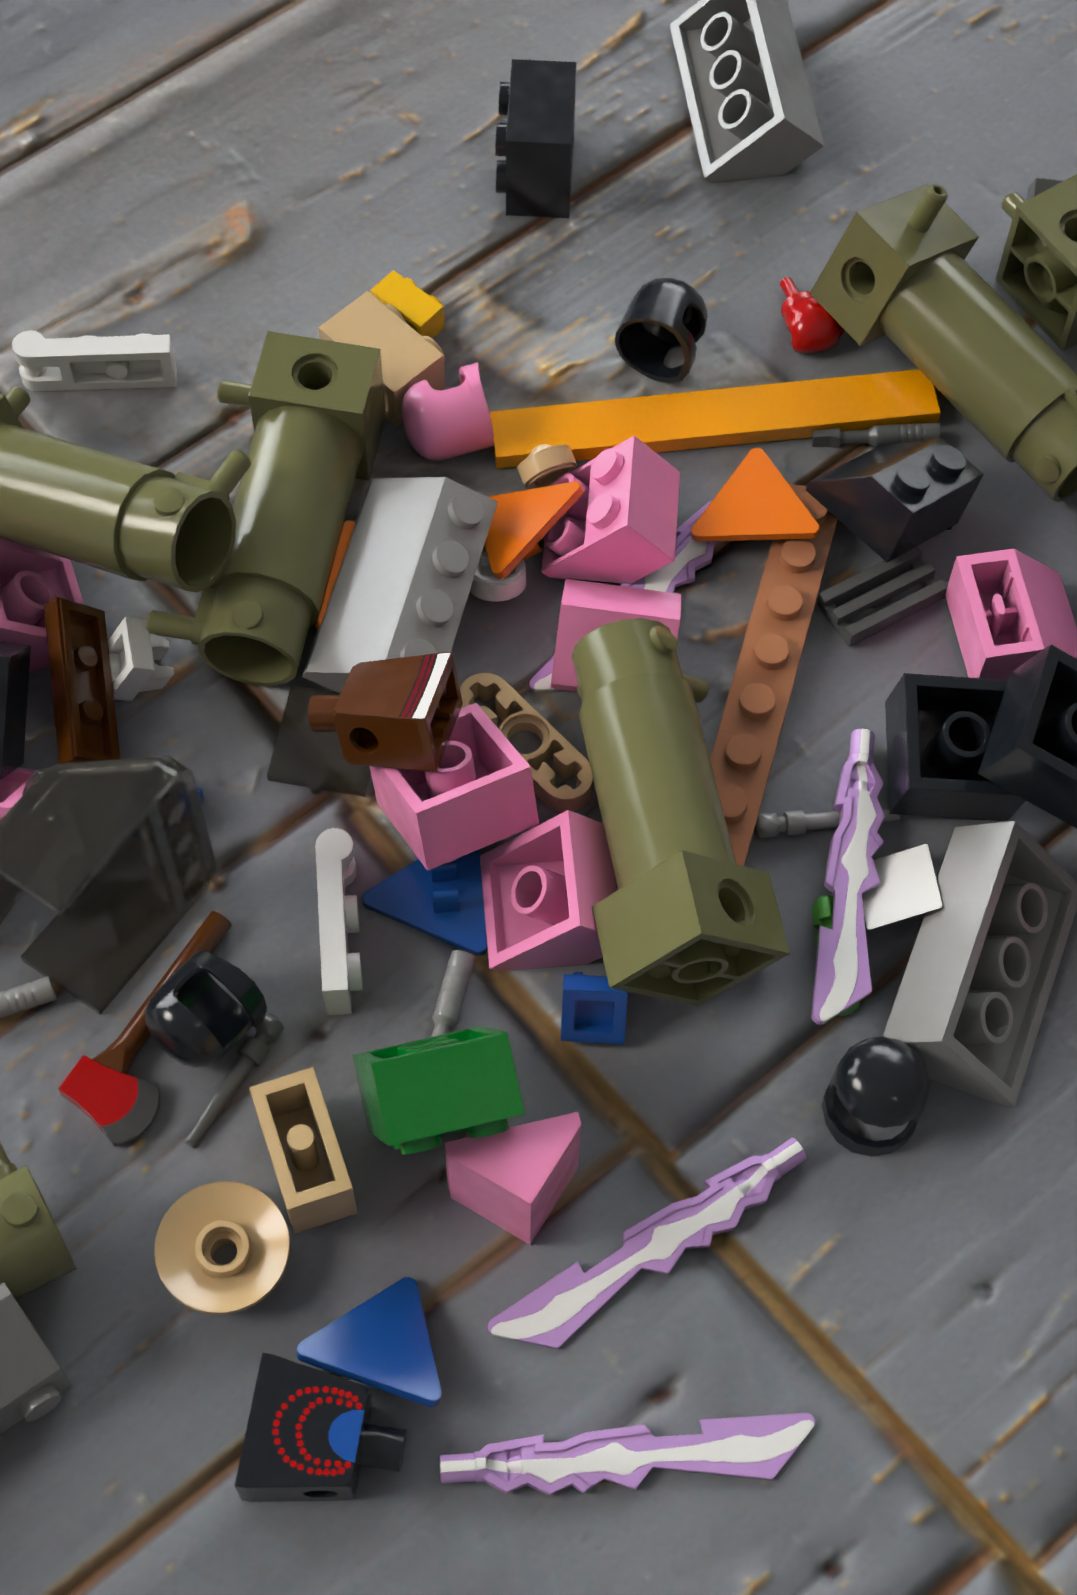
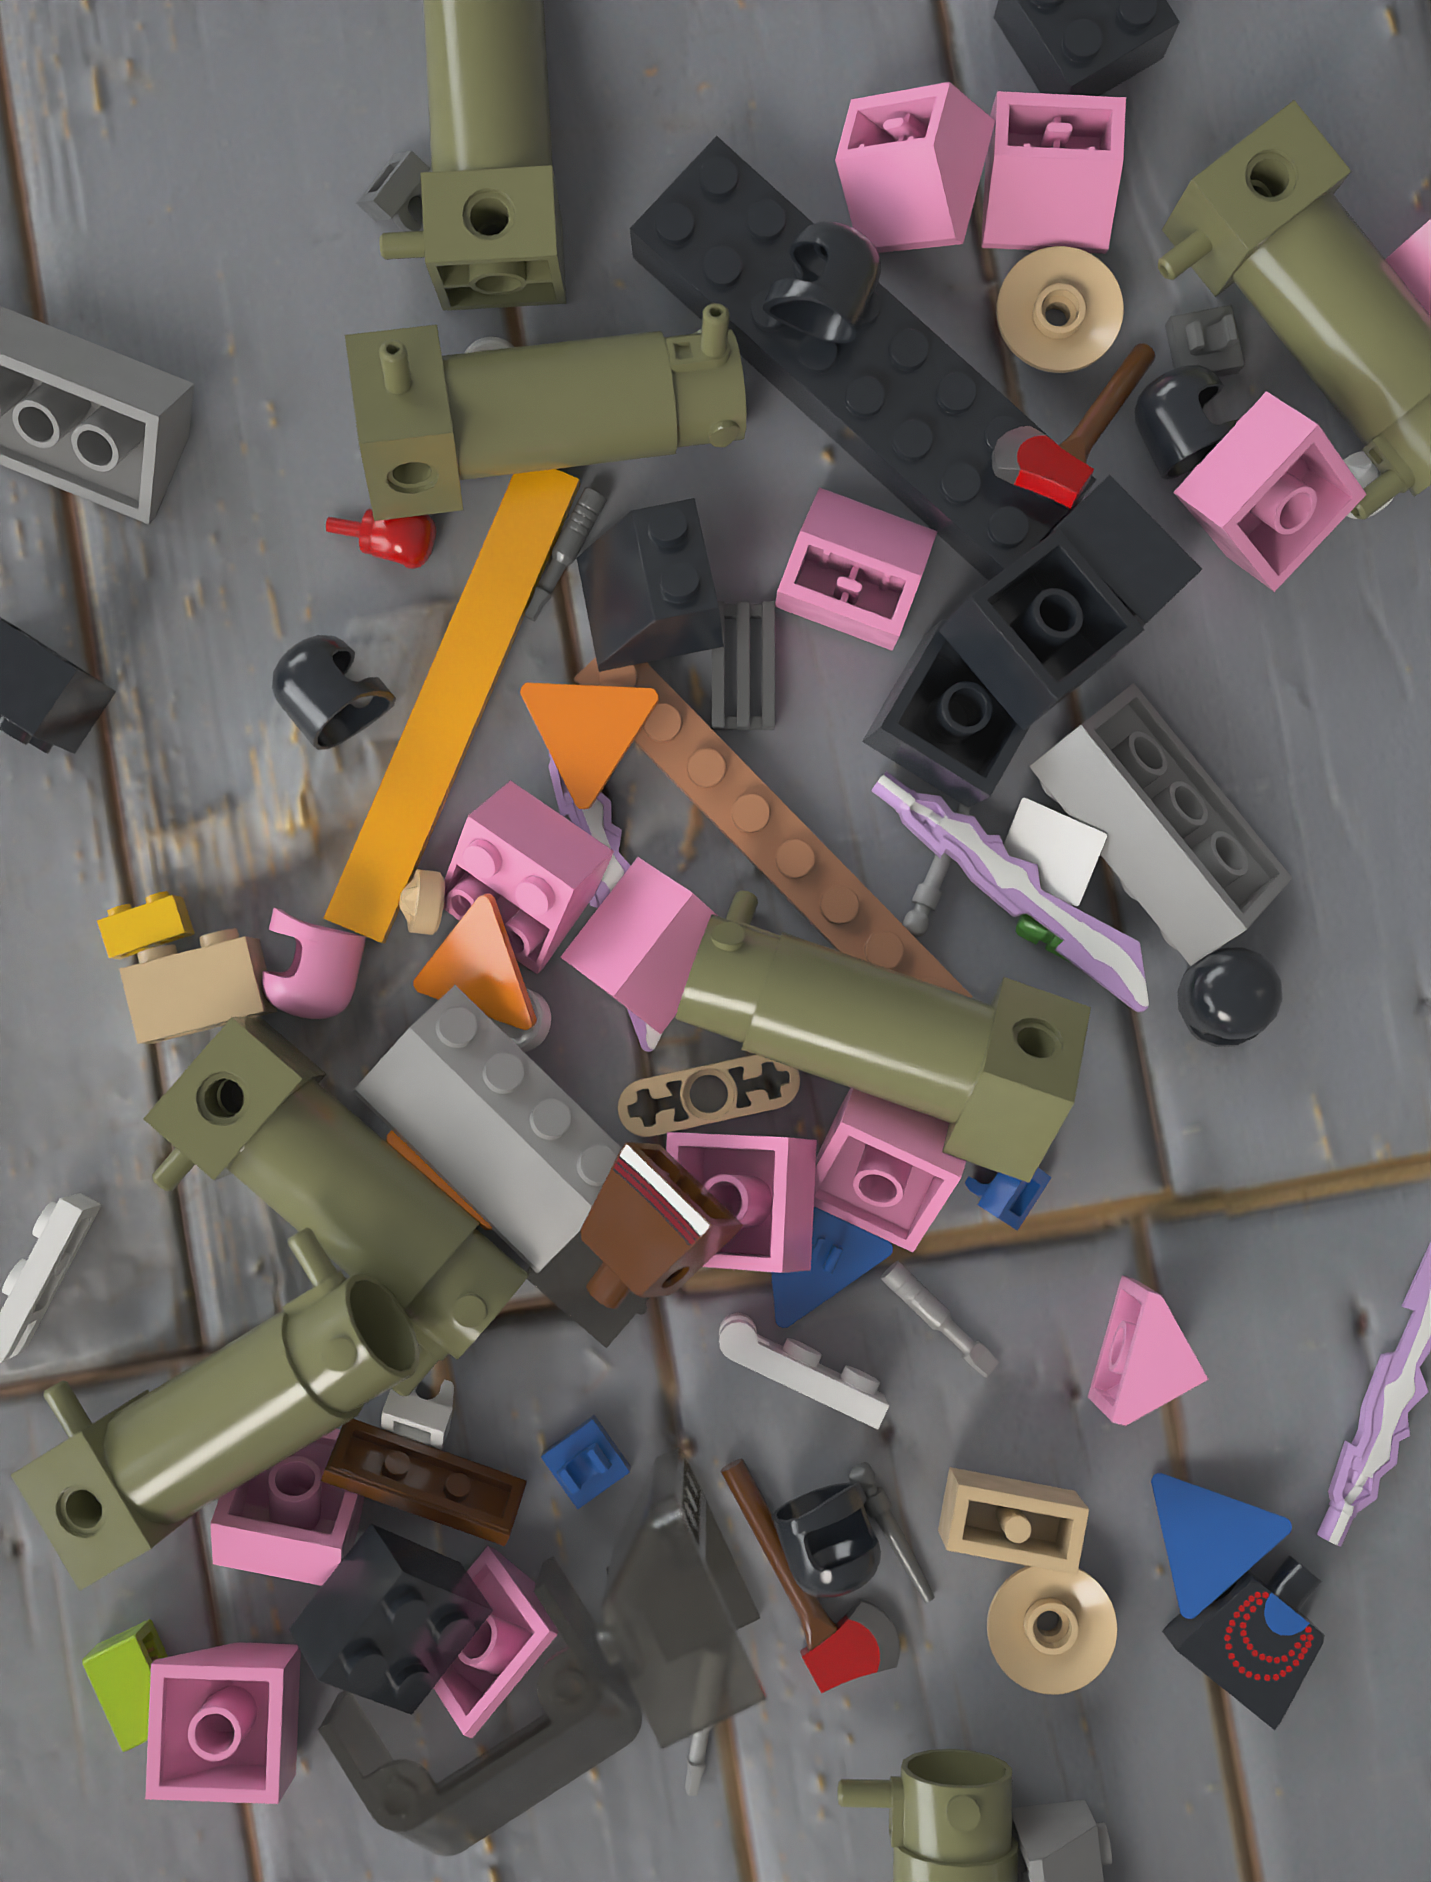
camera: 60 degrees left, 25 degrees up
green brick [352,1026,525,1154] -> none
lavender sword [488,1137,807,1349] -> none

